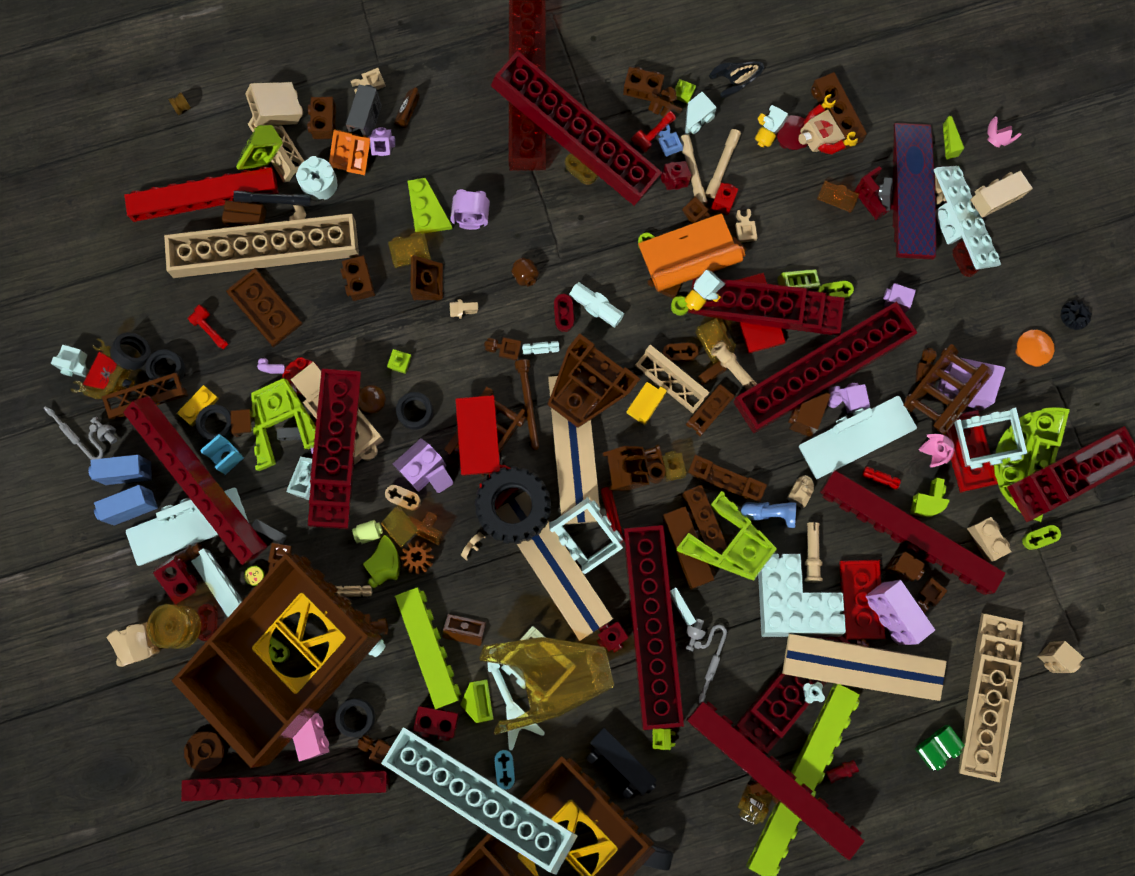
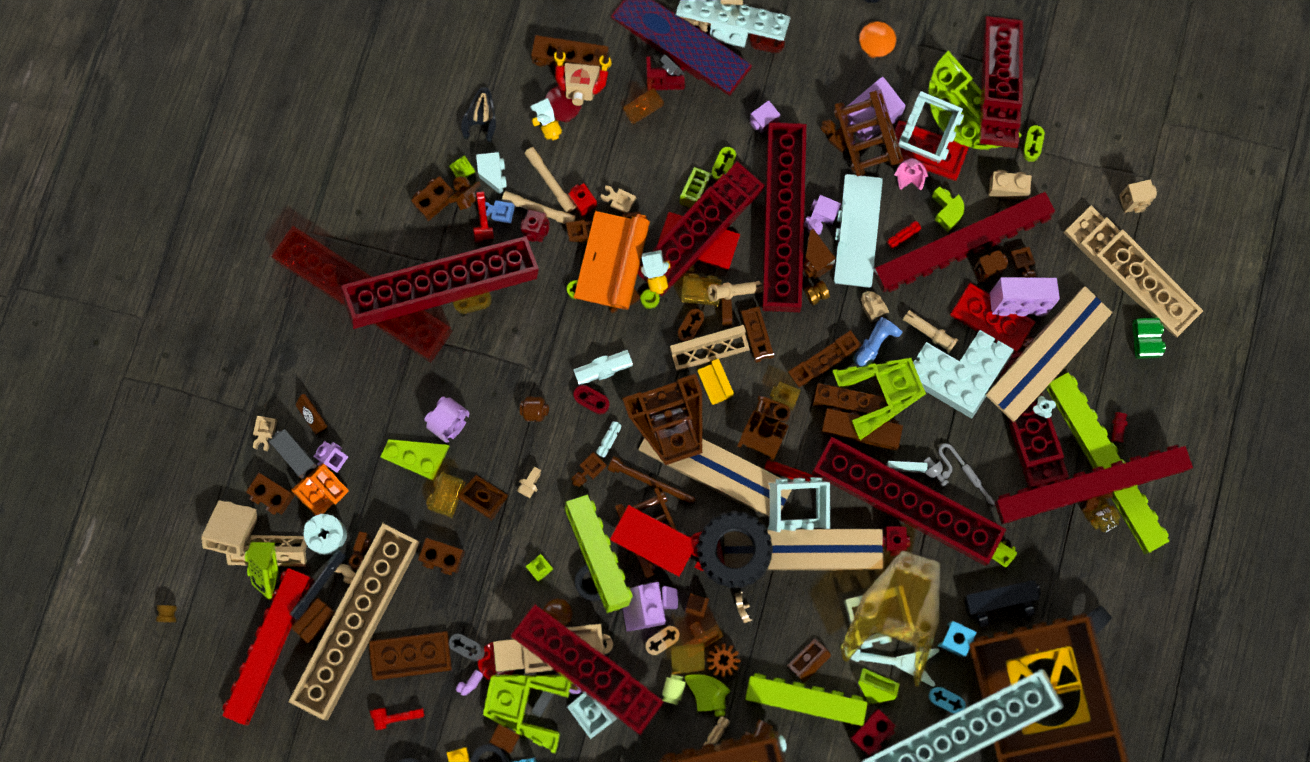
camera: 55 degrees left, 0 degrees up
none -> reddish brown plate [349,531,371,570]
none -> dark grey beam [449,634,485,661]
none -> lime brick [564,495,632,613]
none -> reddish brown panel [684,593,709,618]
none -> pearl gold wheel [804,281,830,305]
none -> medium azure piece [938,621,976,657]

